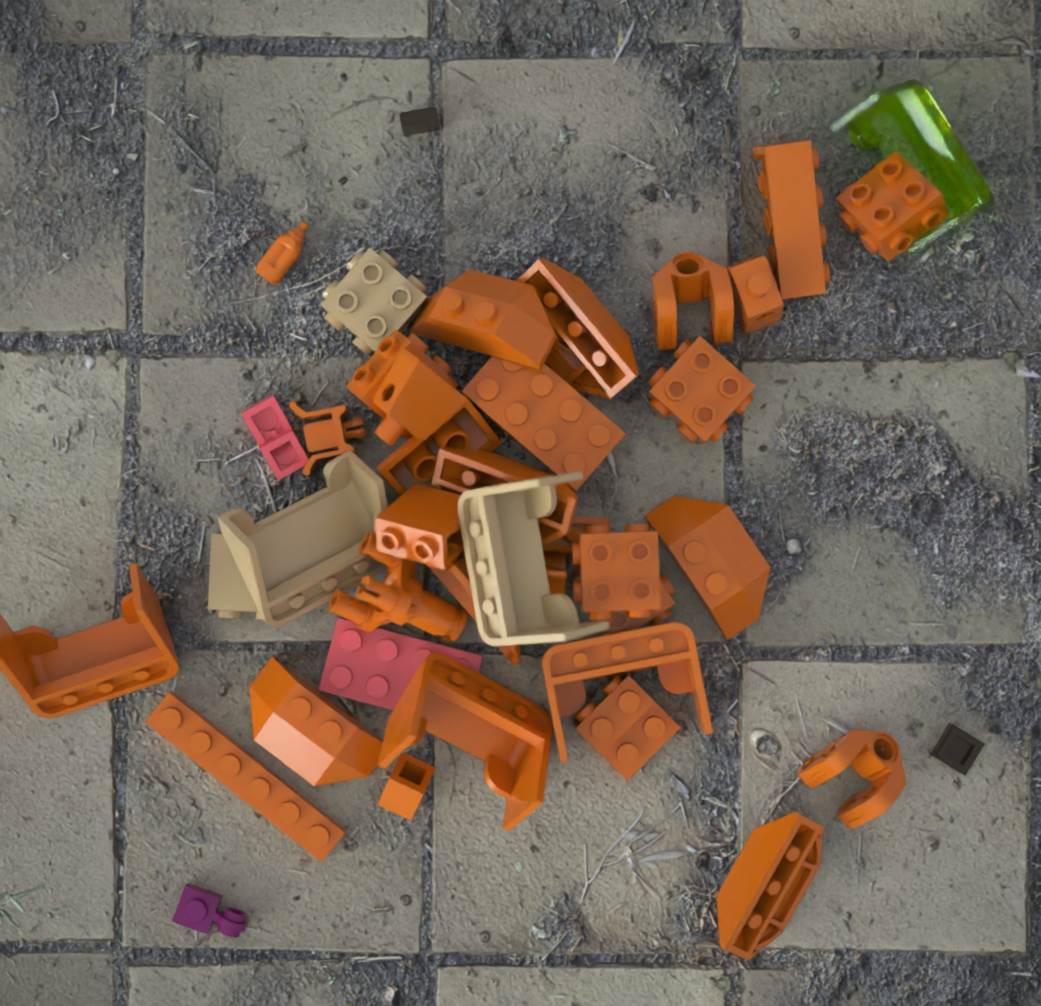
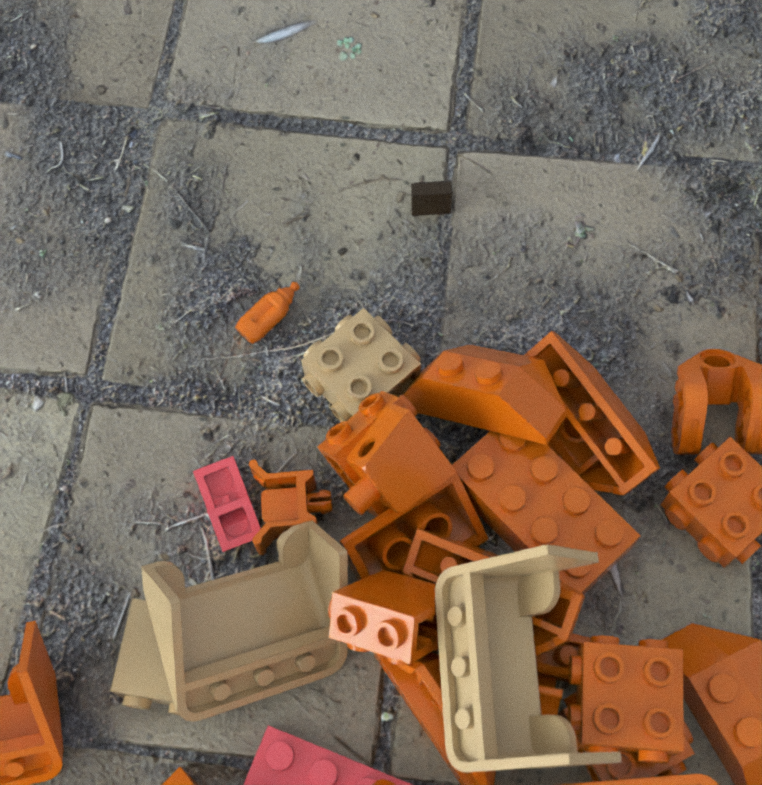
camera: 10 degrees right, 20 degrees down
orange wheel [328,531,468,643] -> none

